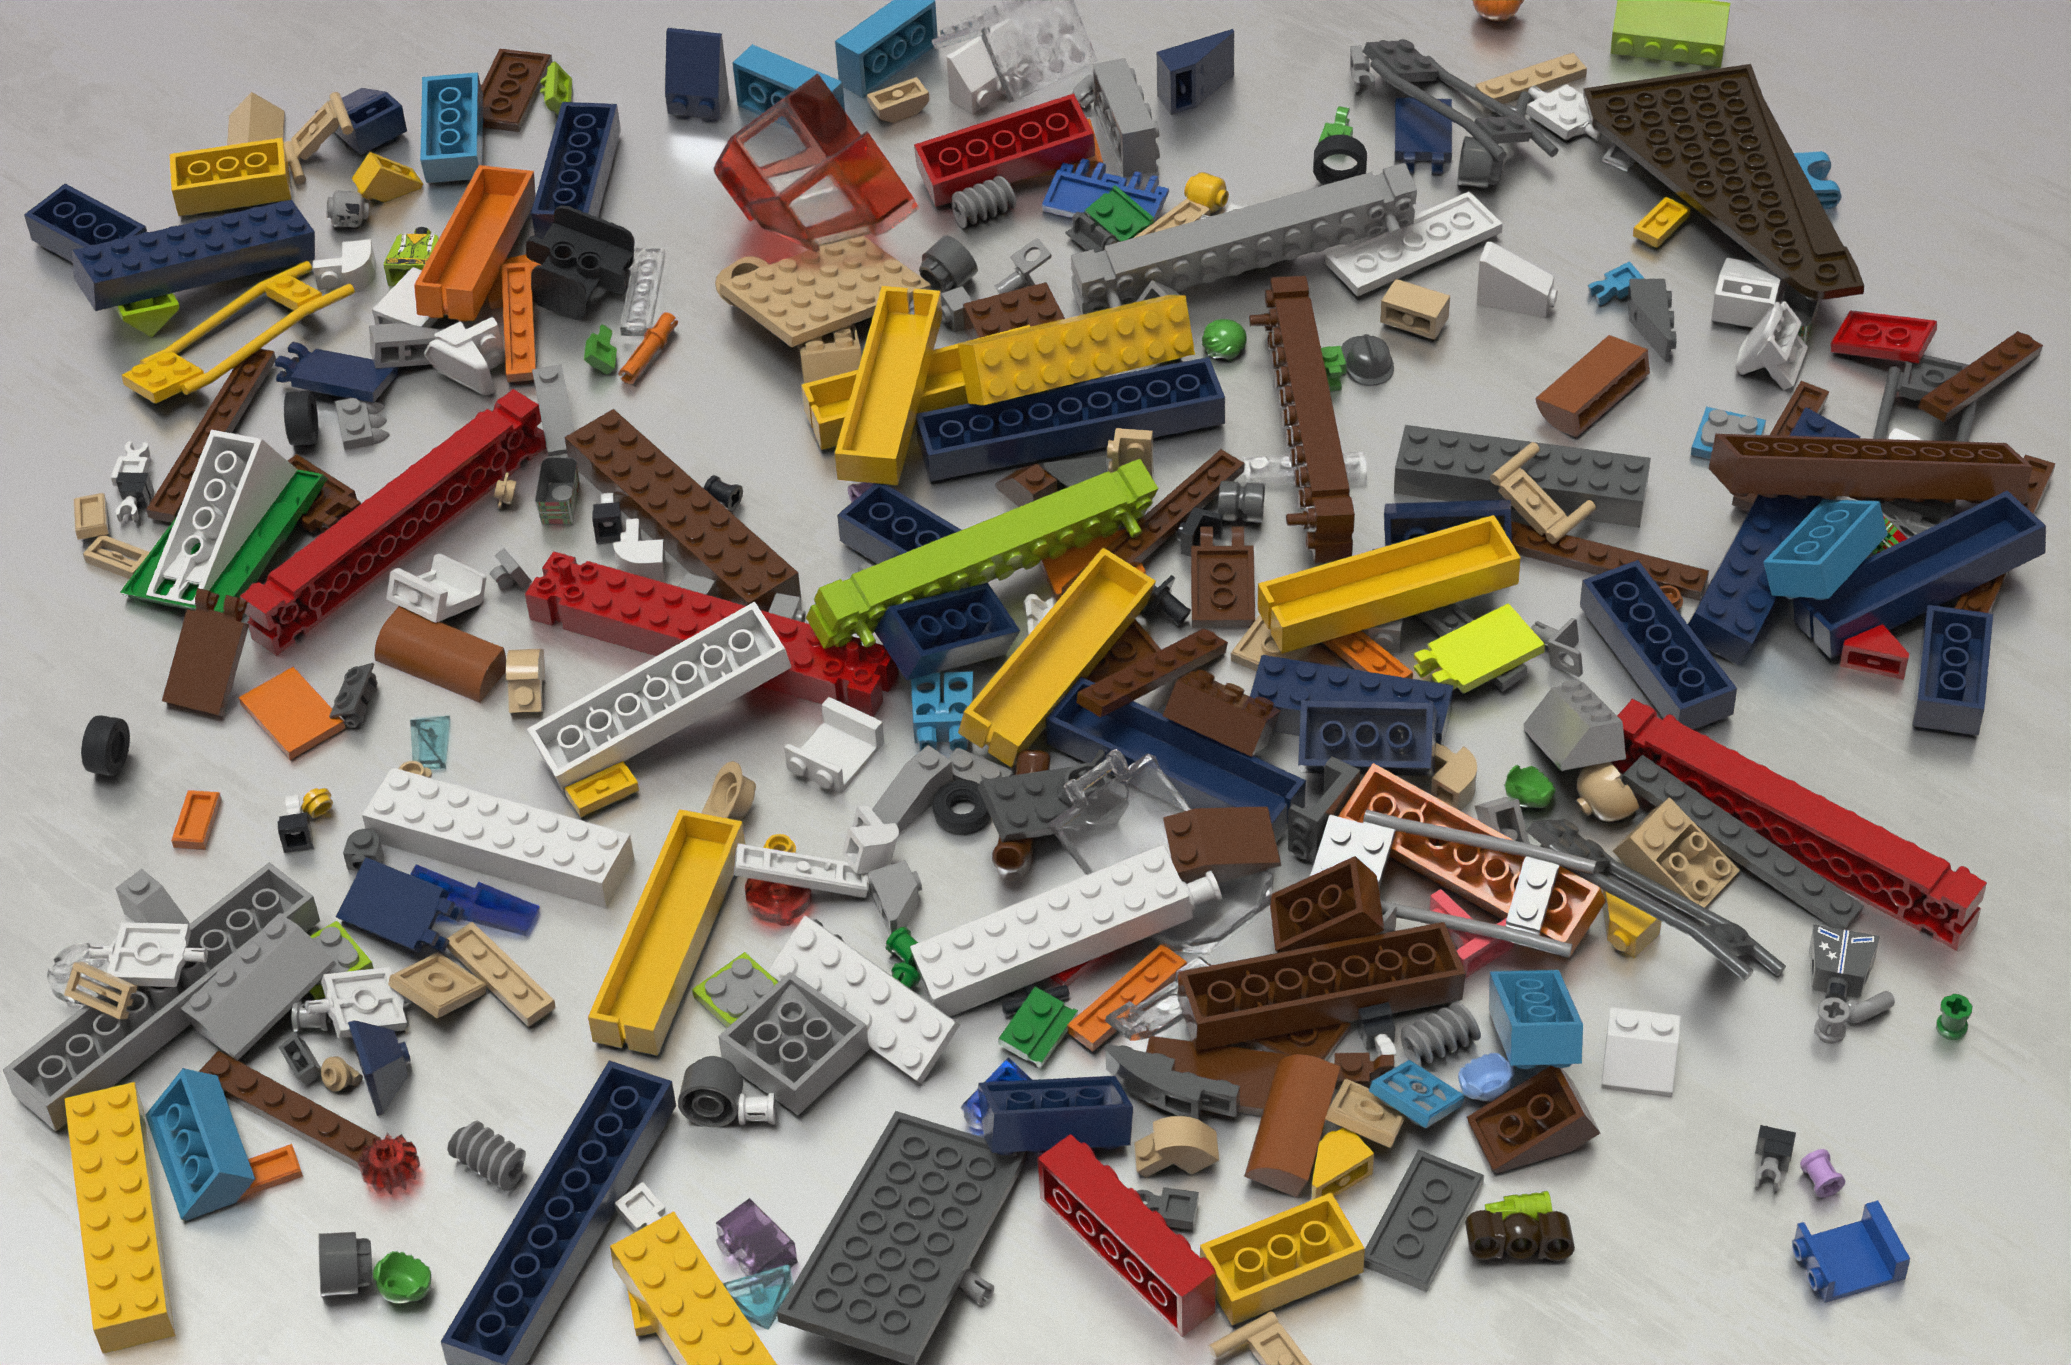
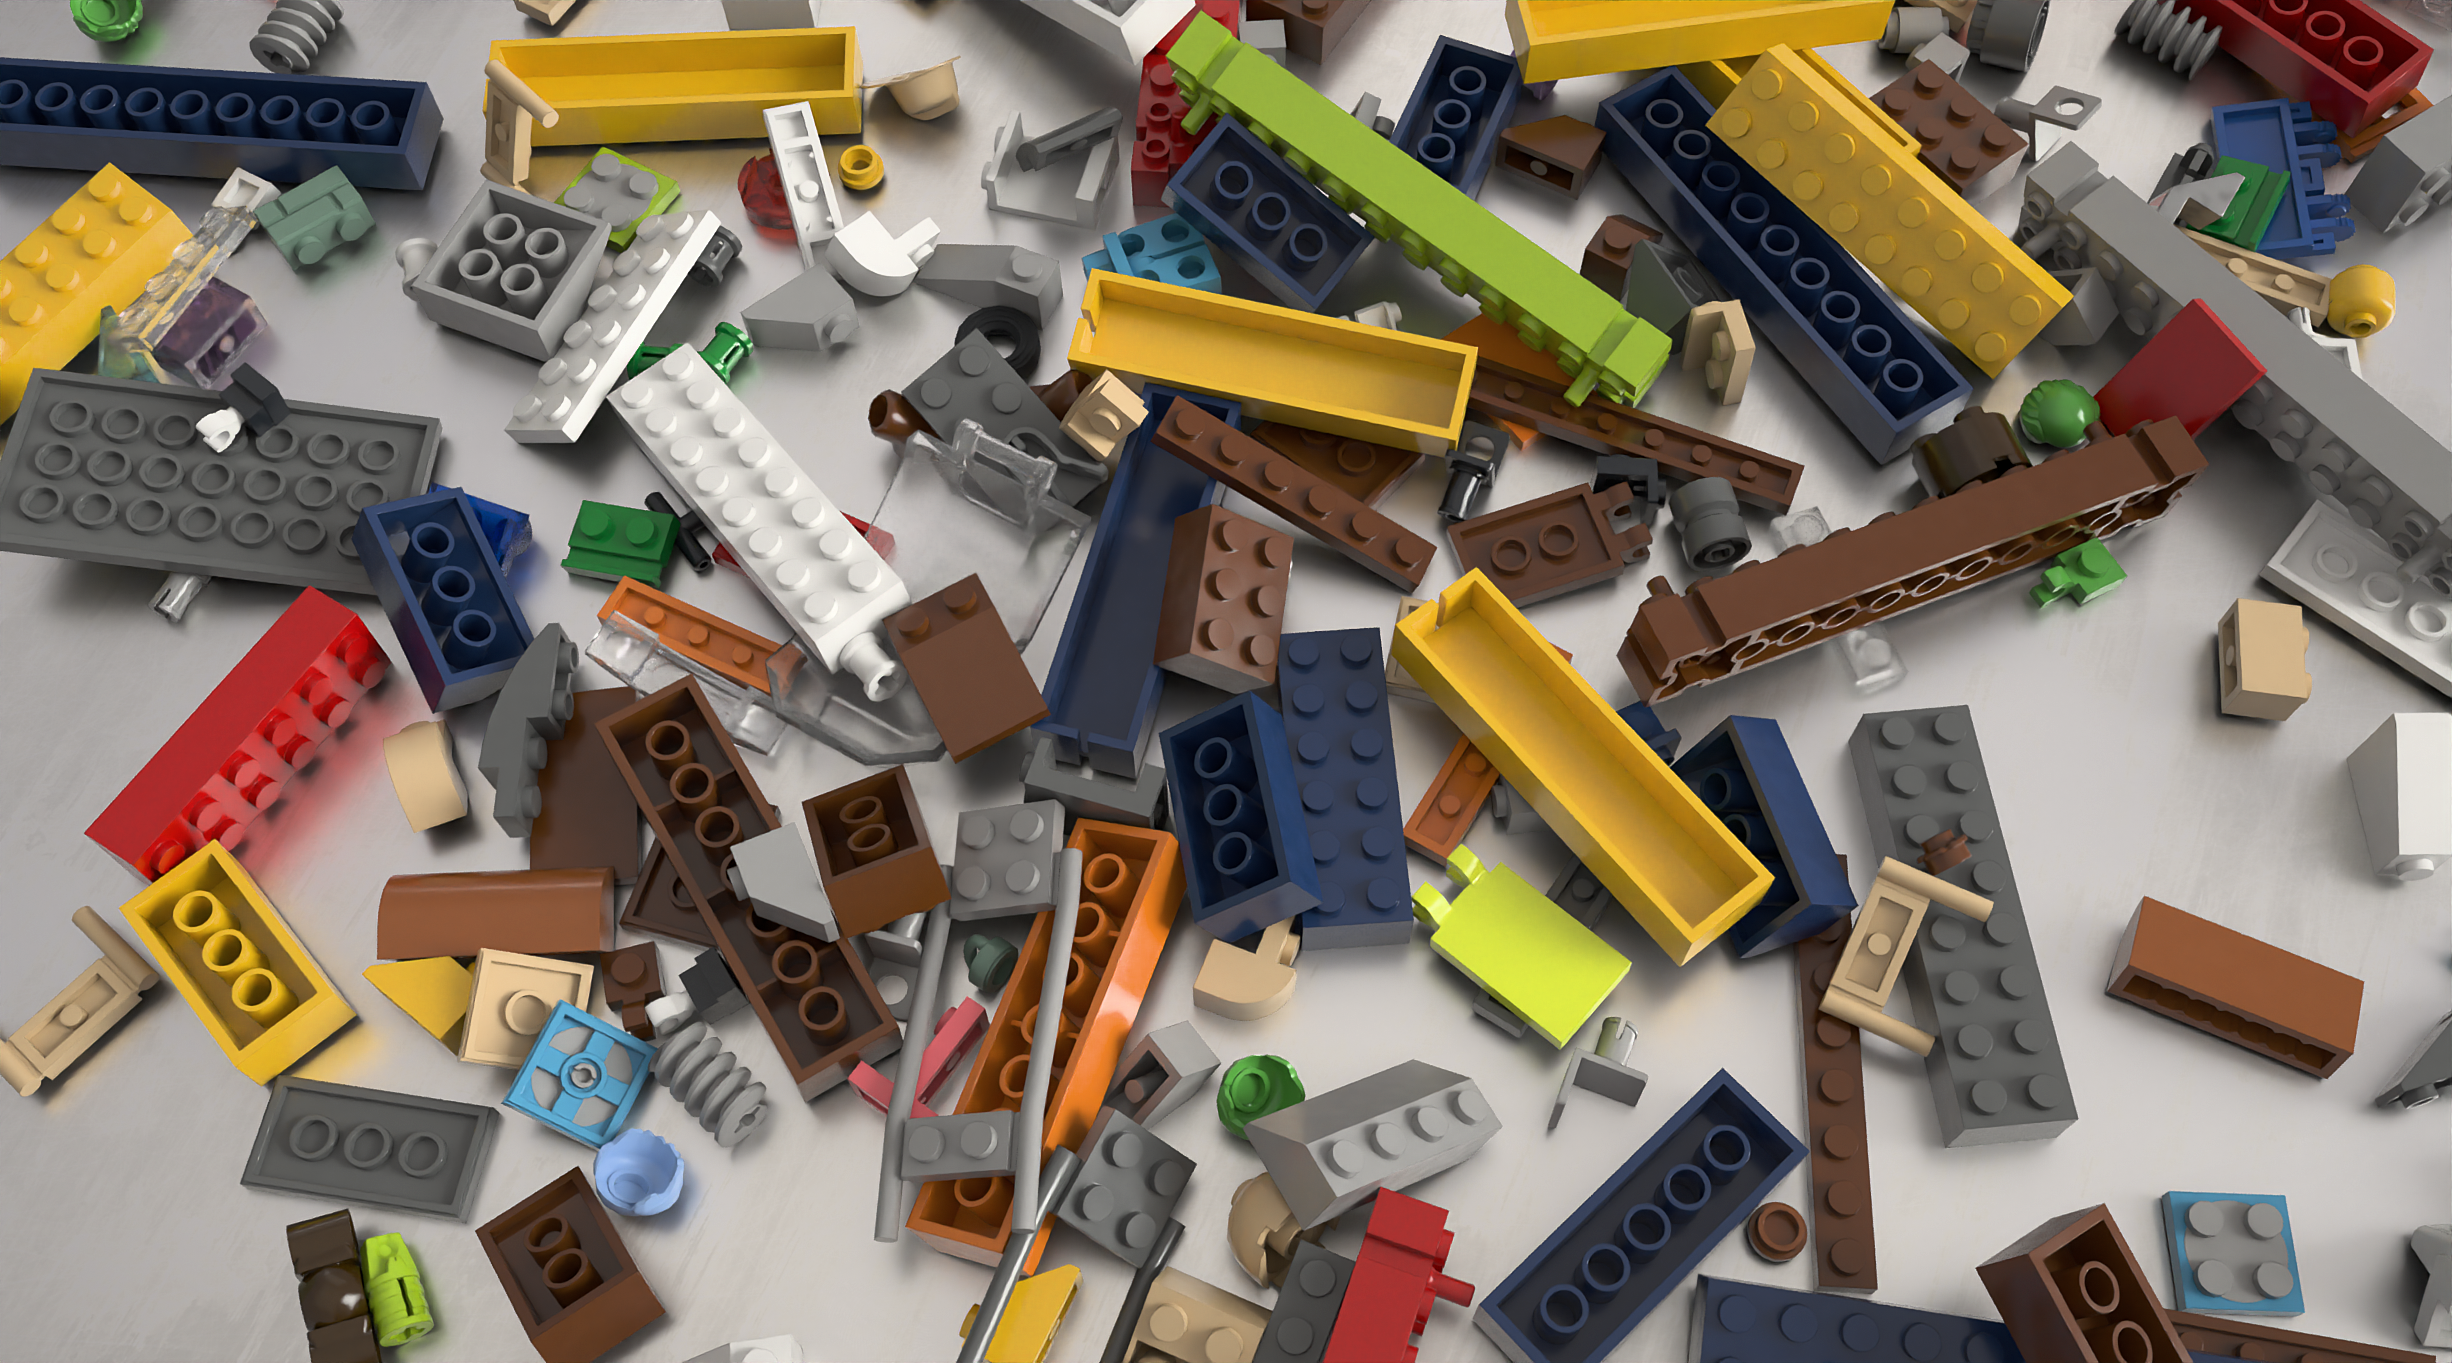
camera: 70 degrees right, 15 degrees up
dark grey piece [678,1056,743,1127] -> none
light grey plate [948,747,1013,784] -> none
dark grey plate [1137,1187,1199,1230] -> none
dark grey piece [1341,334,1394,385] -> none
dark azure brick [1489,970,1583,1069] -> none
none -> clear plate [106,206,258,353]
none -> black piece [195,362,291,453]
none -> sand green brick [253,165,376,271]
none -> tan plate [480,59,559,195]
none -> light grey slope [727,822,840,943]
none -> sand green tile [963,934,1019,994]
none -> dark grey slope [1015,107,1123,172]
none -> tan brick [1059,370,1149,462]
none -> reddish brown slope [1495,115,1607,200]
none -> dark brown brick [1910,406,2033,499]
none -> reddish brown plate [1916,829,1972,876]
none -> red tile [2093,298,2267,440]
none -> flat silver slope [2149,172,2245,230]

